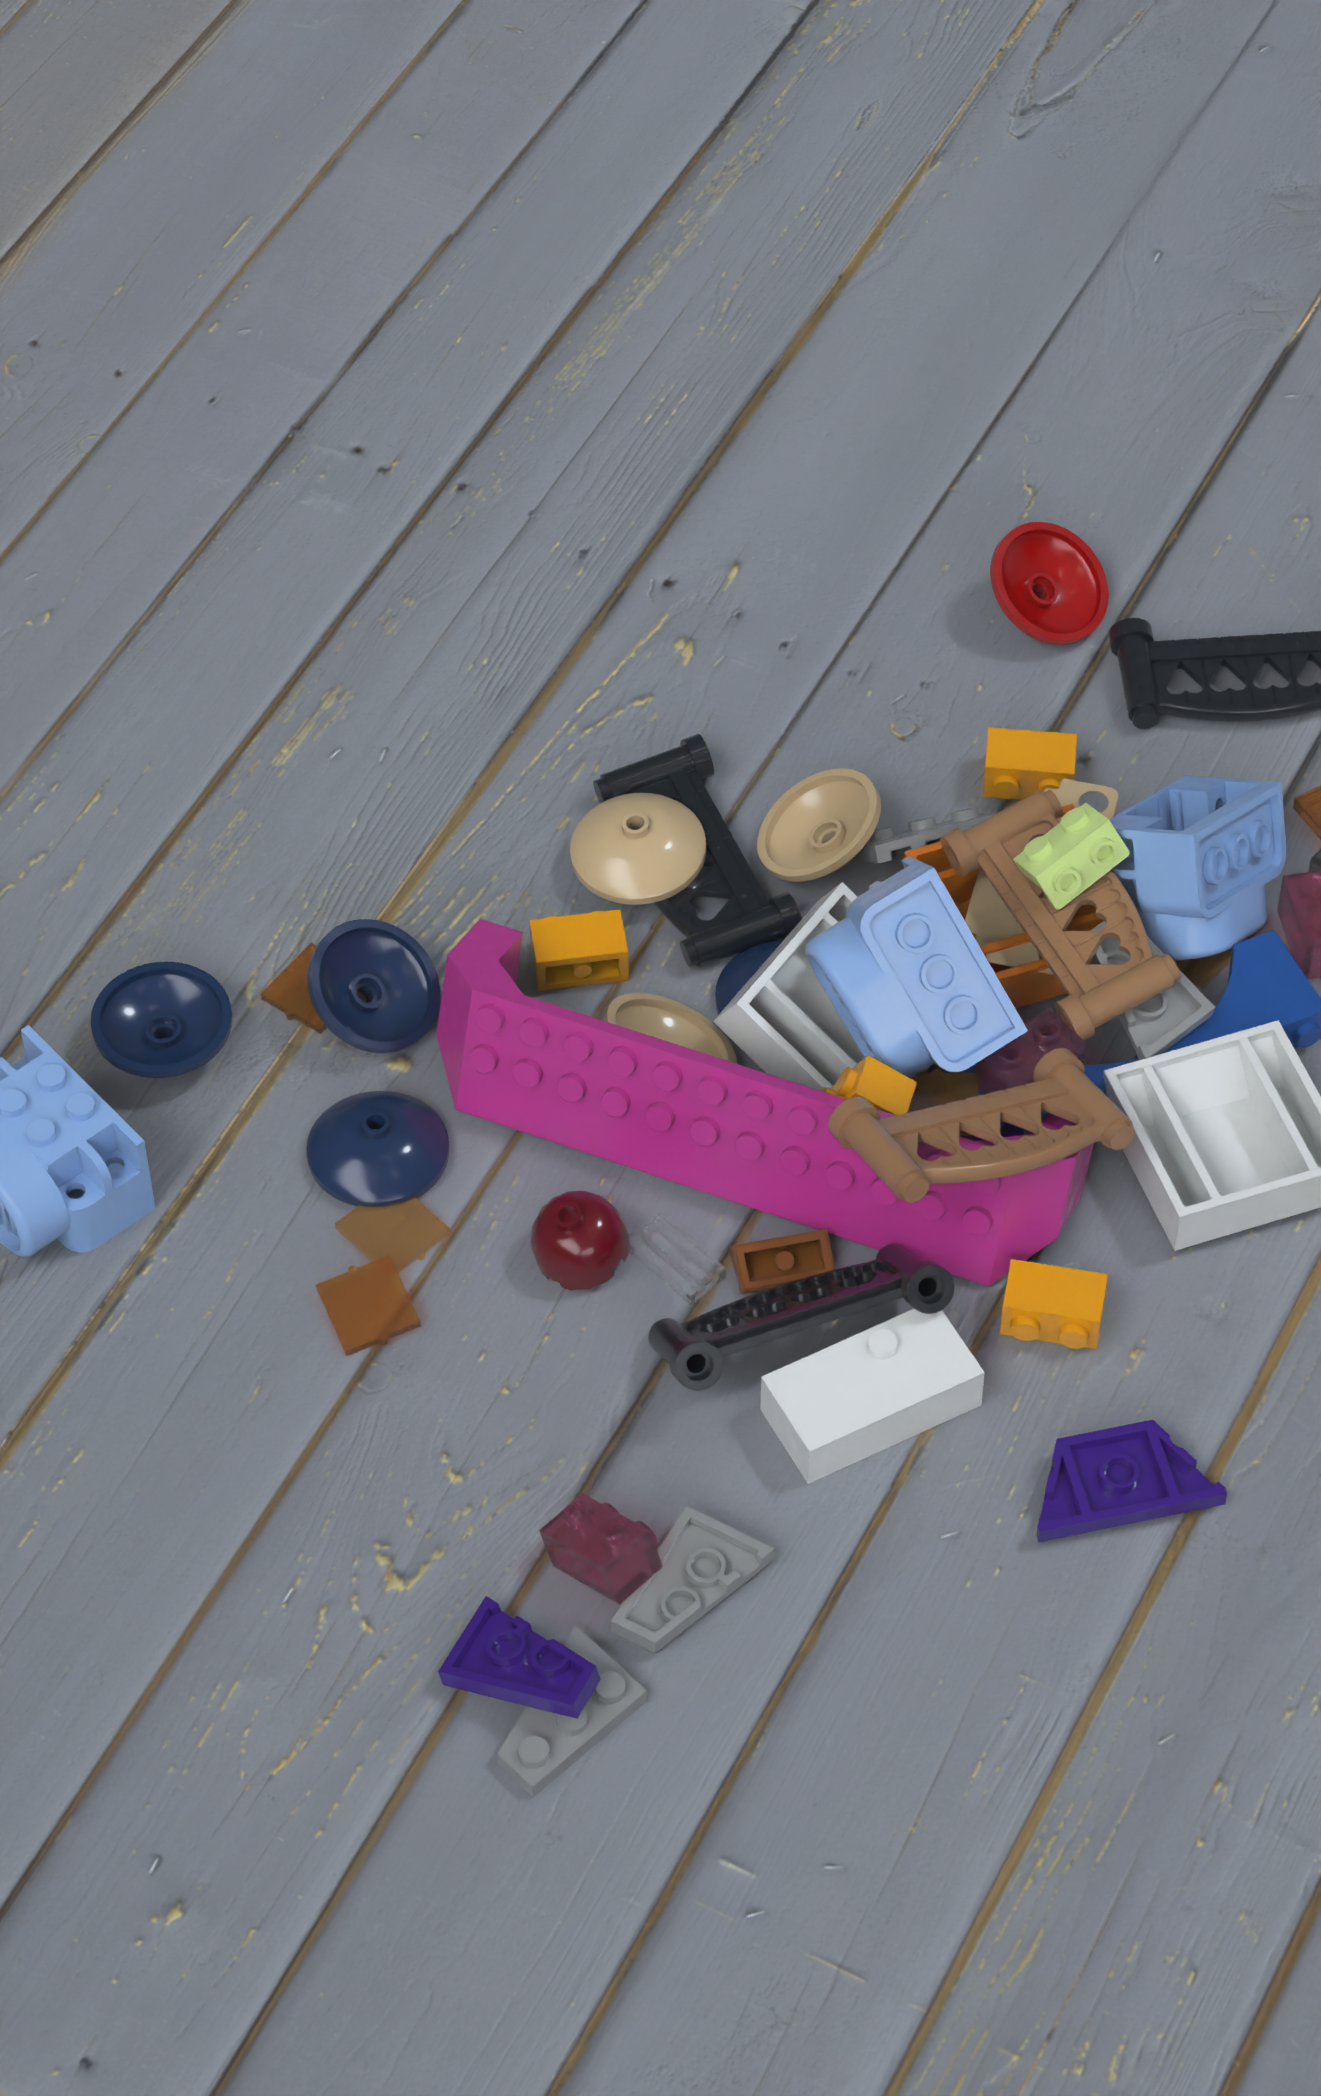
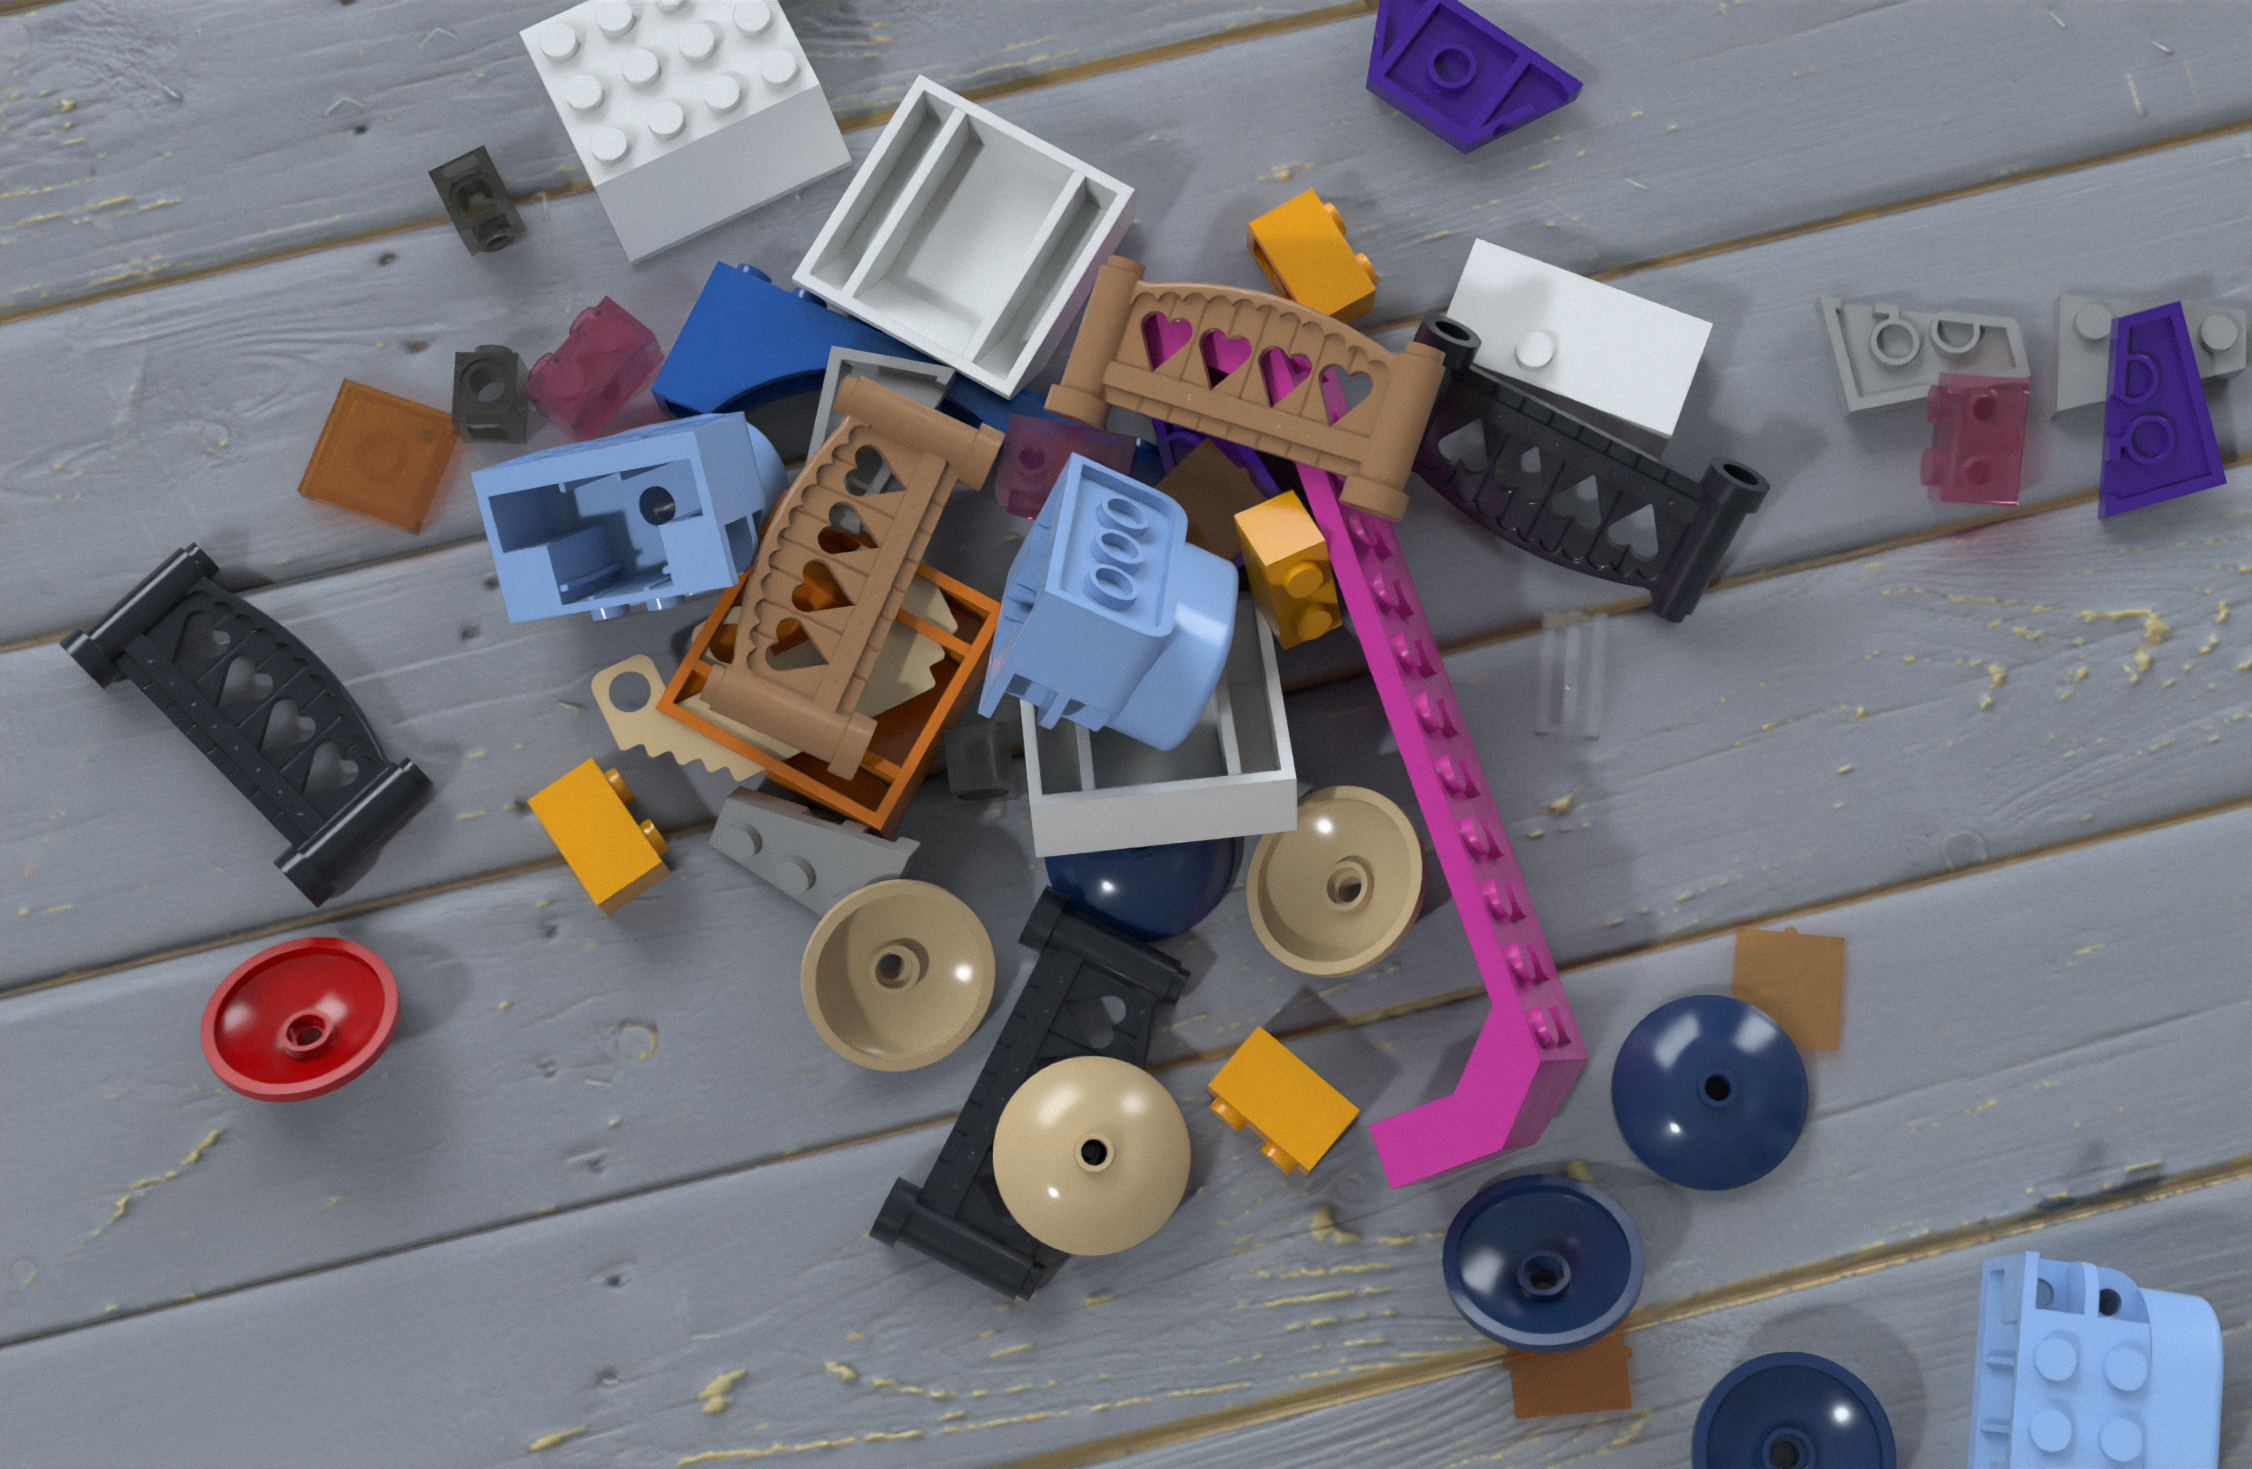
camera: 130 degrees left, 25 degrees up
clear orange piece [315,1255,421,1356] -> none
dark red cylinder [531,1191,630,1290] -> none
dark orange slope [729,1229,835,1294] -> none
yellowish green bracket [1013,803,1130,909] -> none

